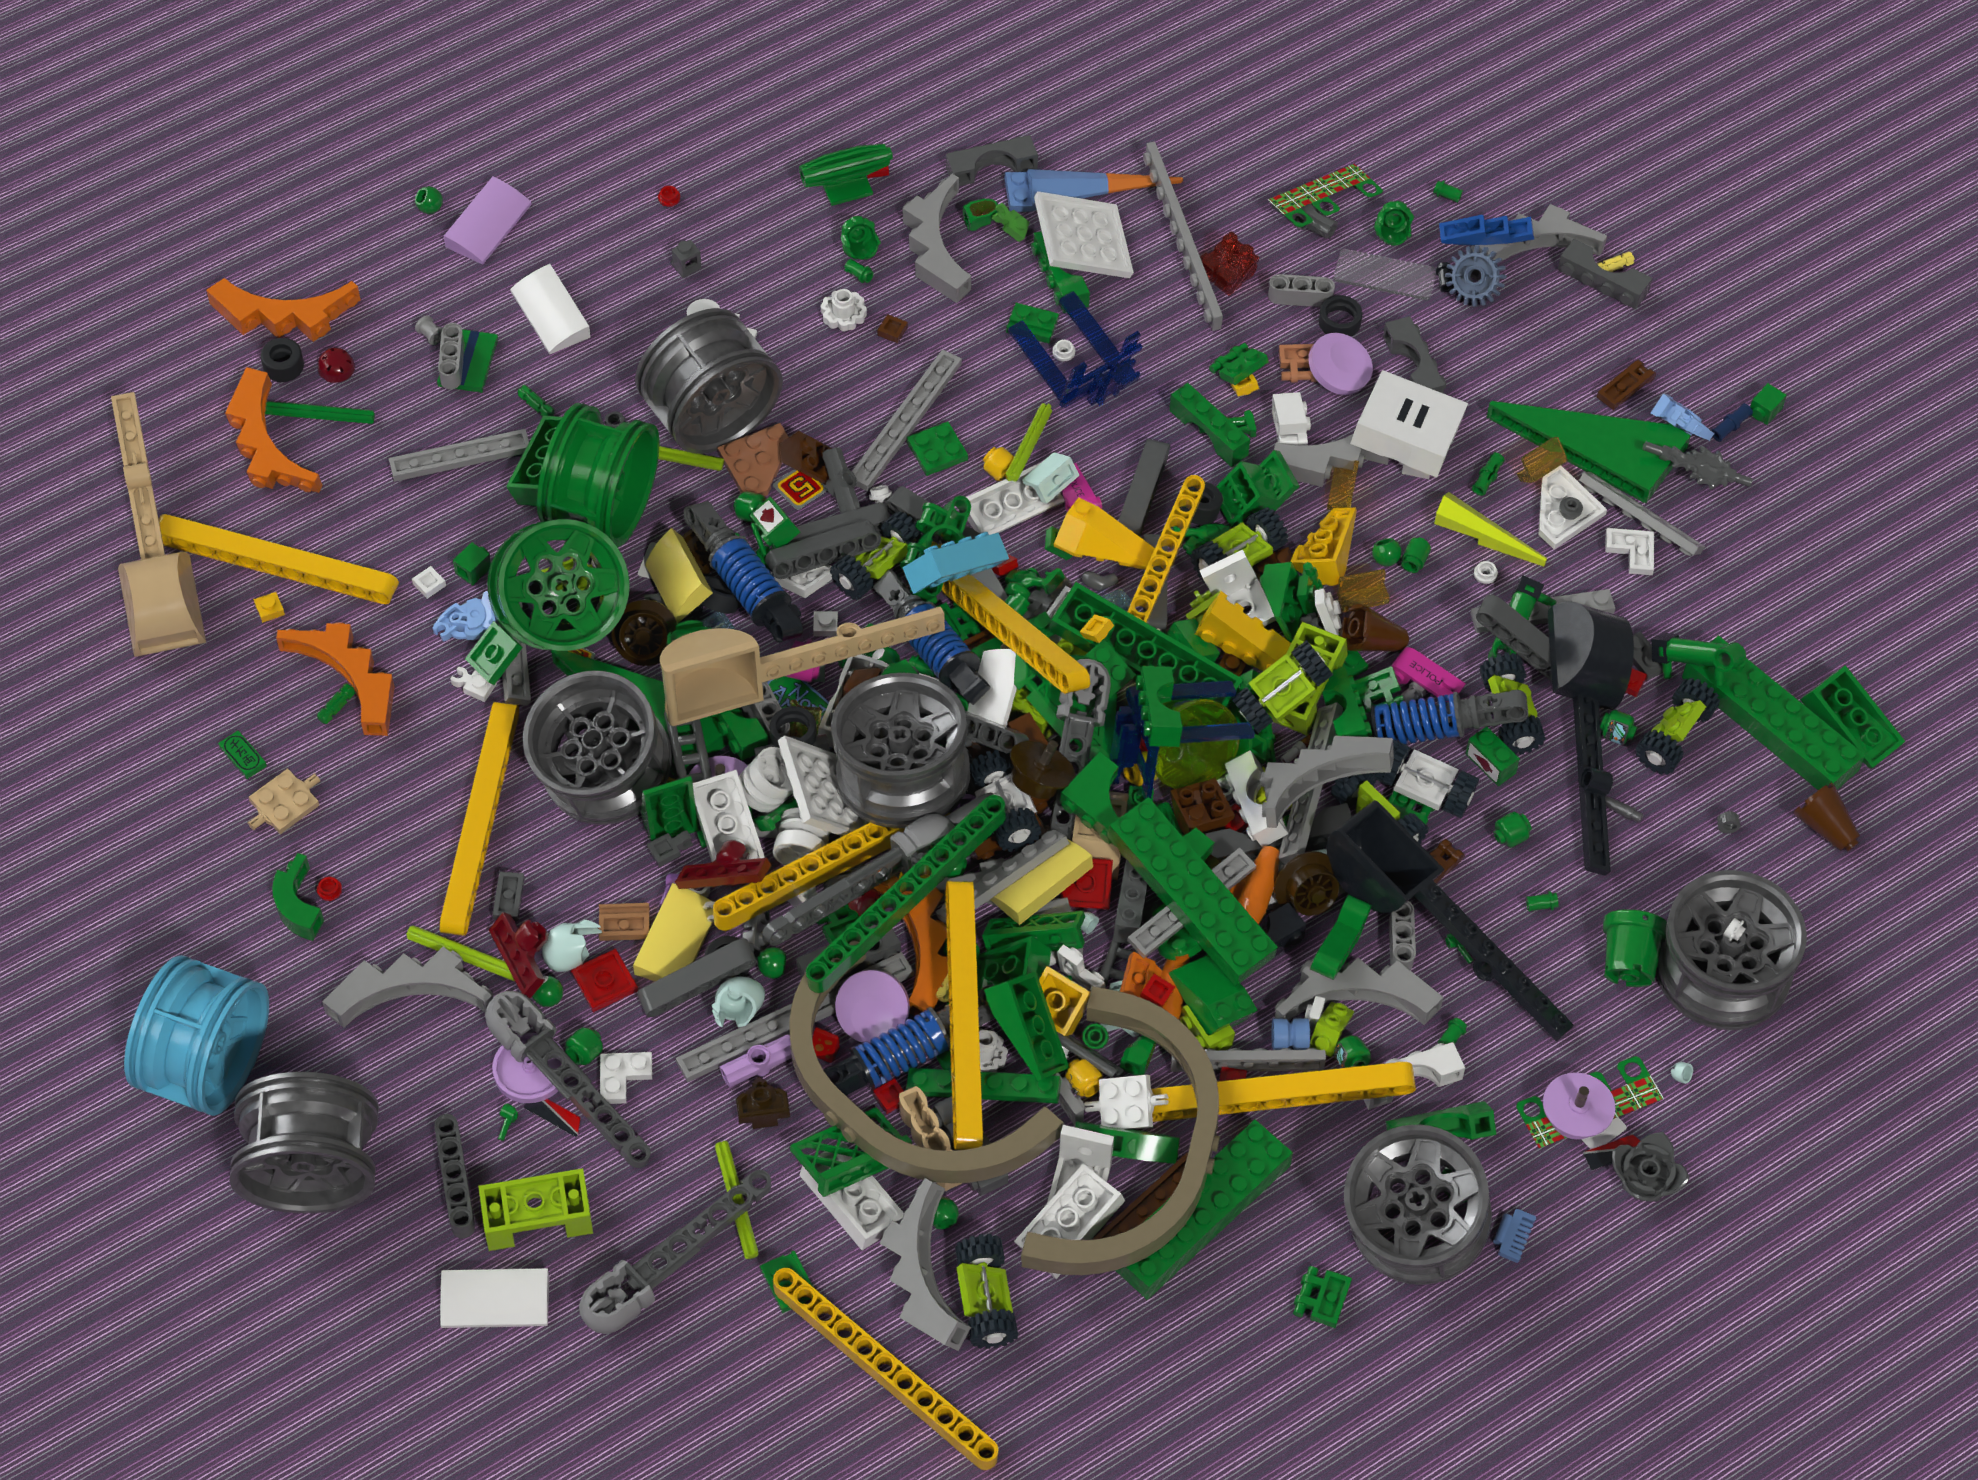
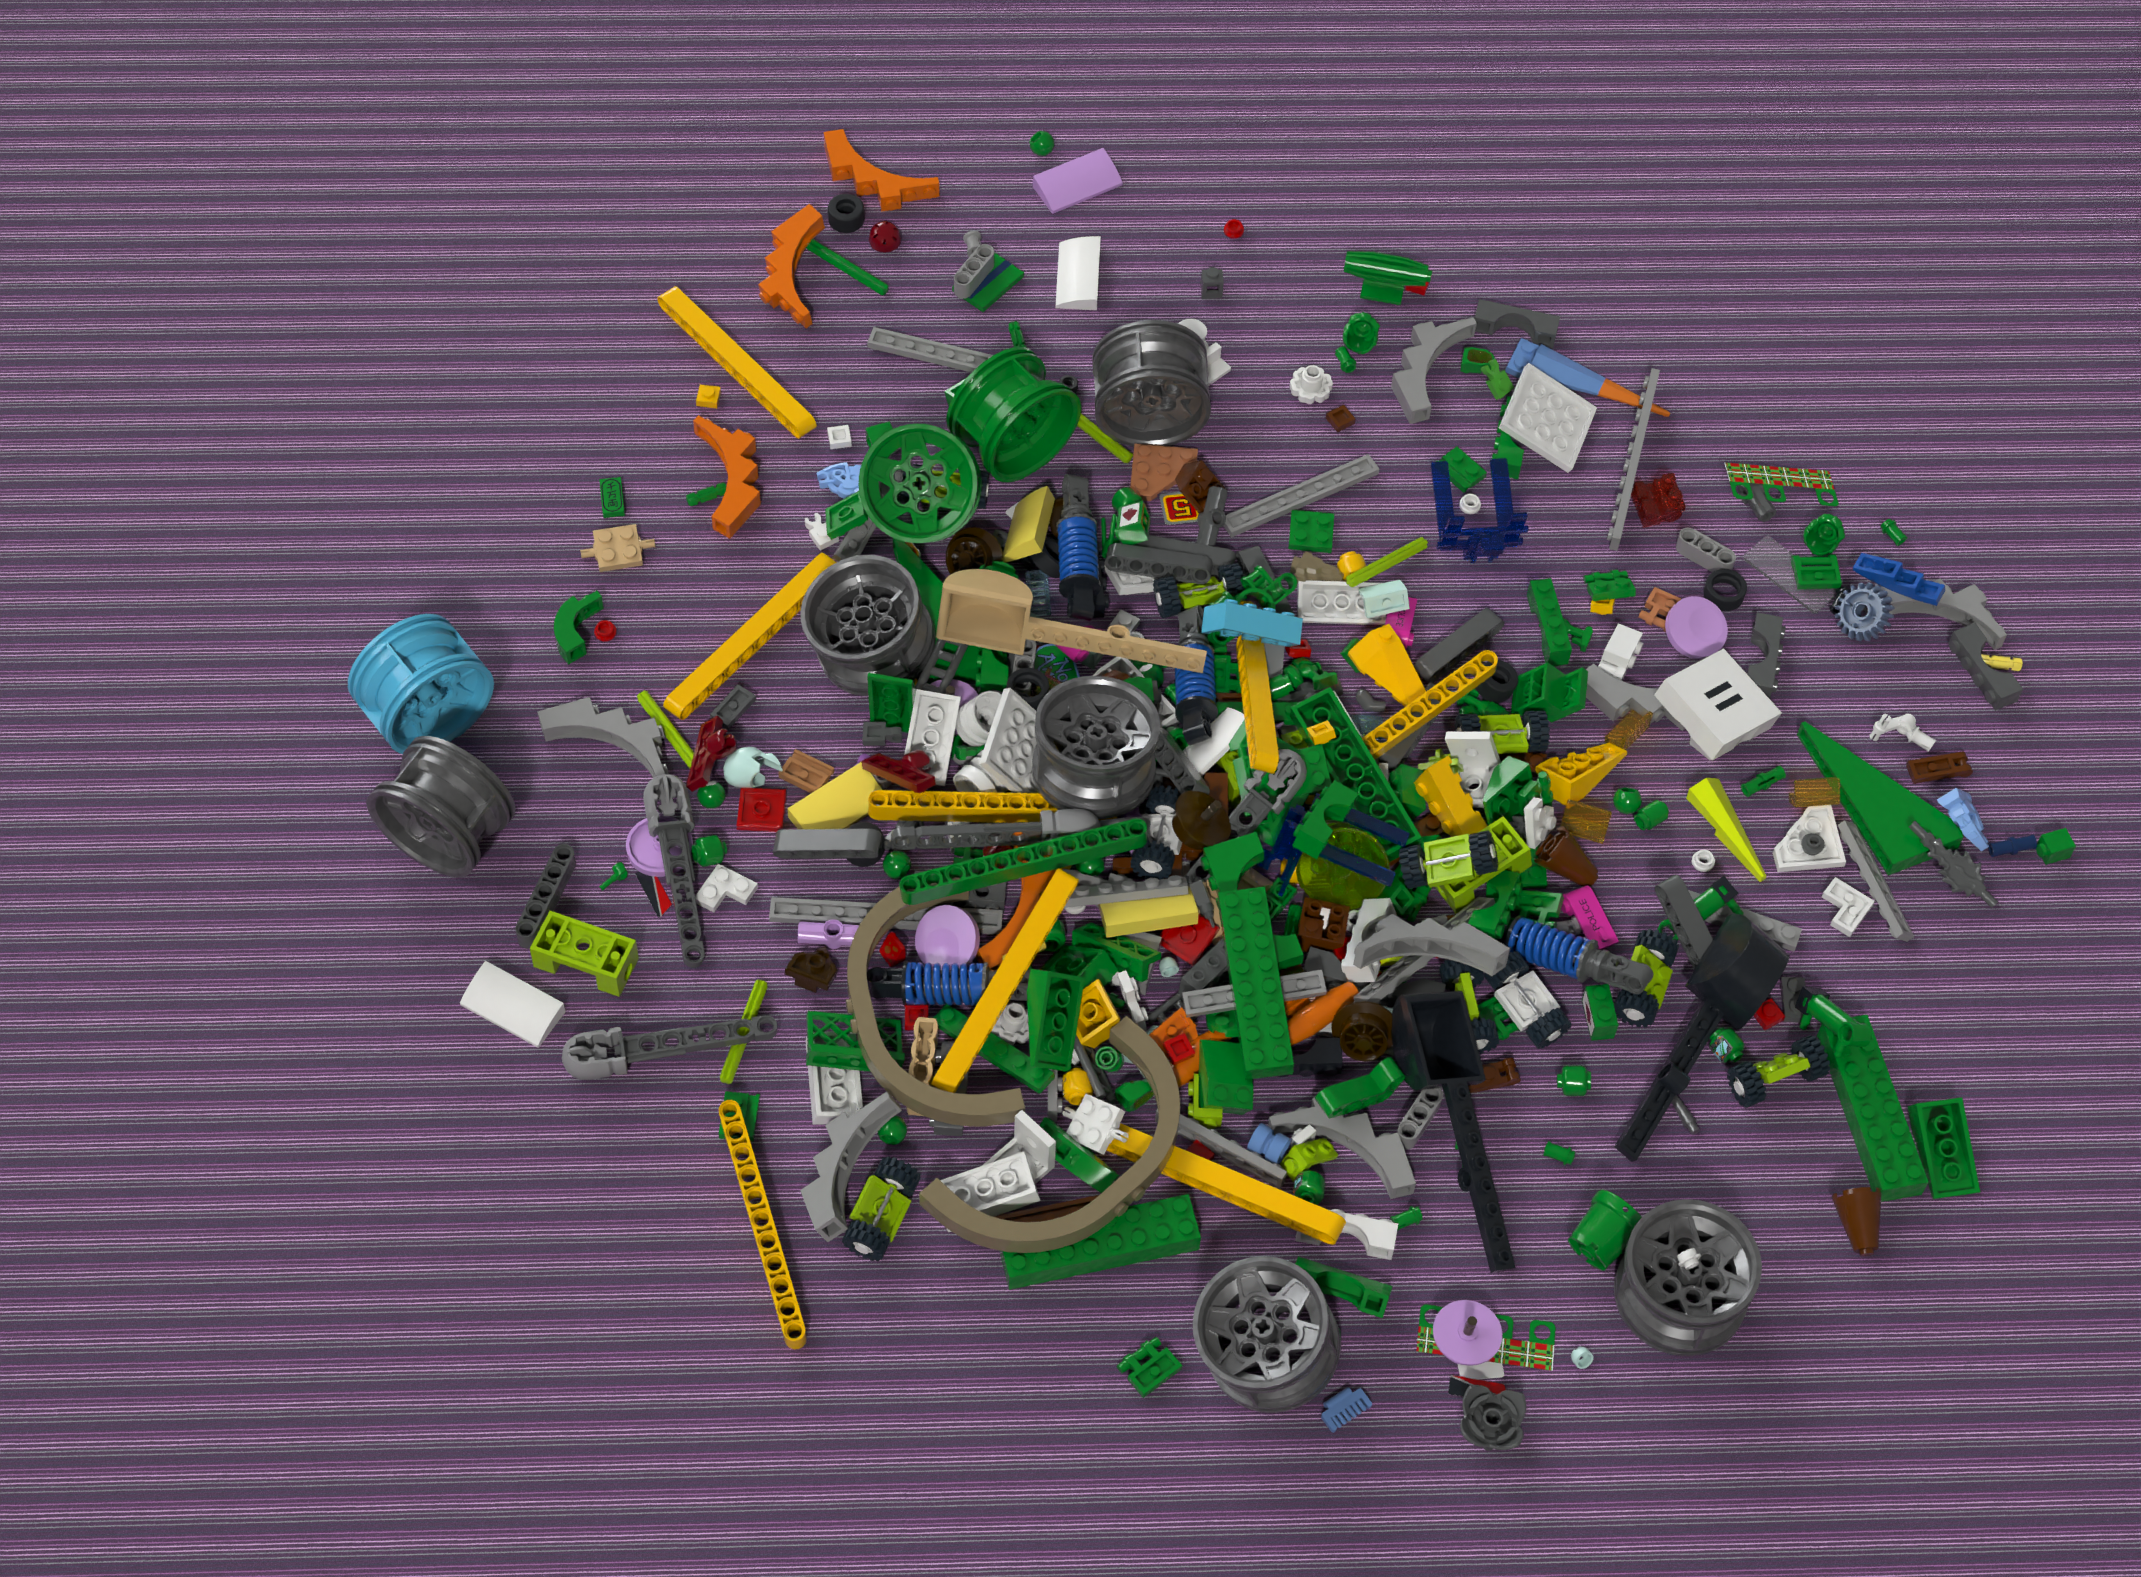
camera: 30 degrees right, 0 degrees up
tan plate [111,392,206,657] -> none
light aqua helmet [712,976,765,1027] -> none
white plate [869,485,892,503] -> none
dark grey axle [1717,811,1740,834] -> none
none -> dark grey piece [1189,877,1215,928]
none -> dark tan rock [1290,551,1344,583]
none -> green plate [1791,554,1842,590]
none -> white pin [1870,714,1936,752]

